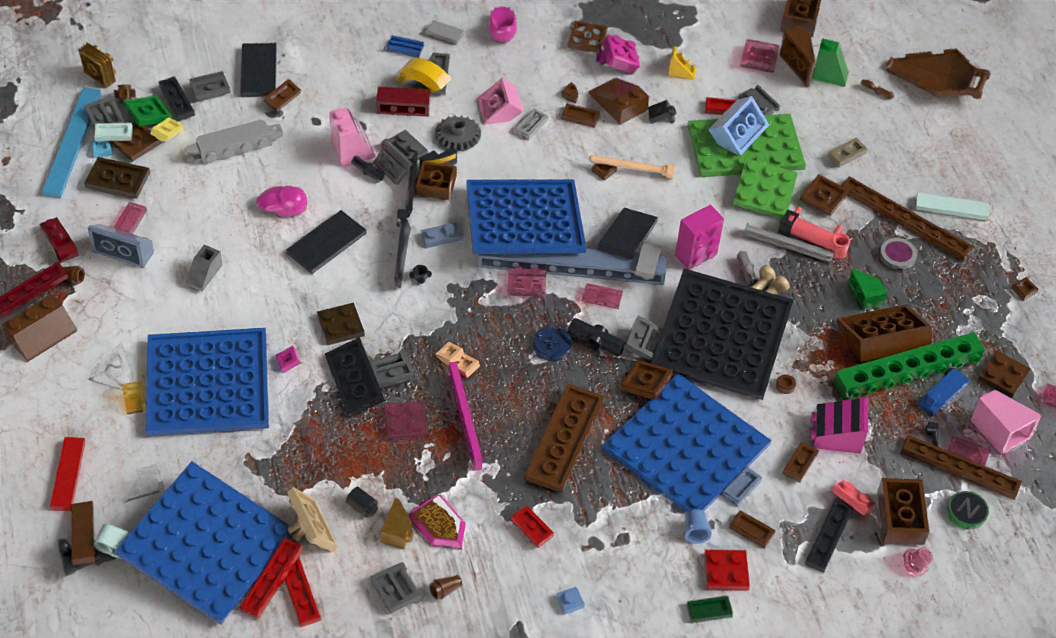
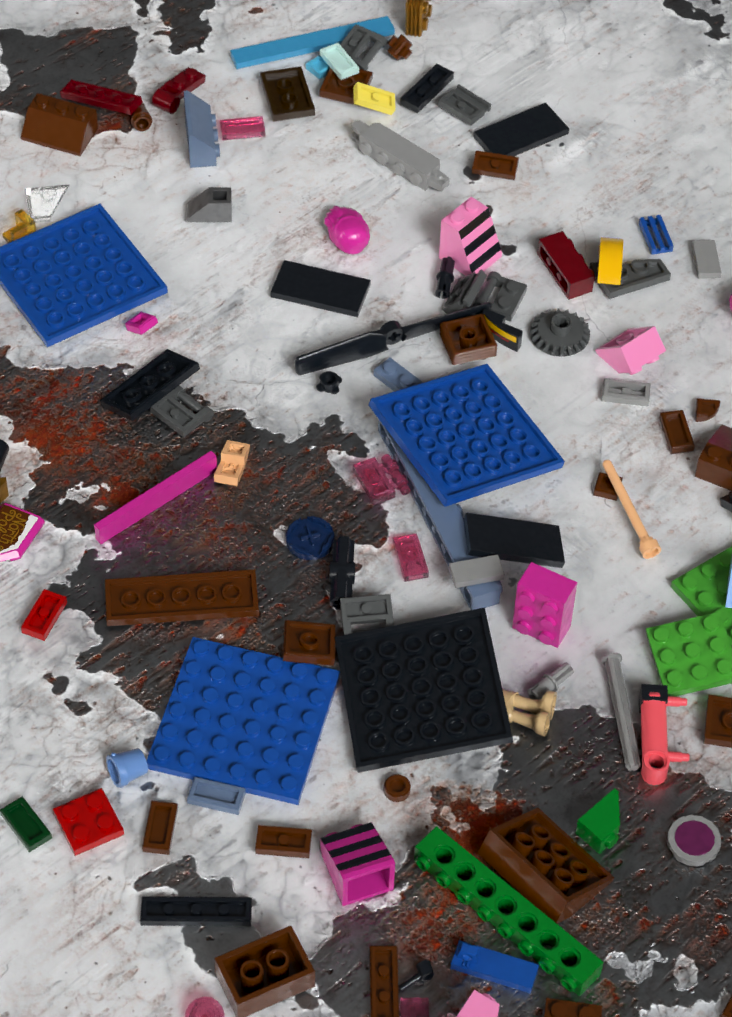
camera: 65 degrees right, 0 degrees up
green tile [123,96,172,126] -> none
dark brown plate [317,302,365,345] -> none
clear pink plate [384,401,428,442] -> none
coral plate [831,479,876,515] -> none

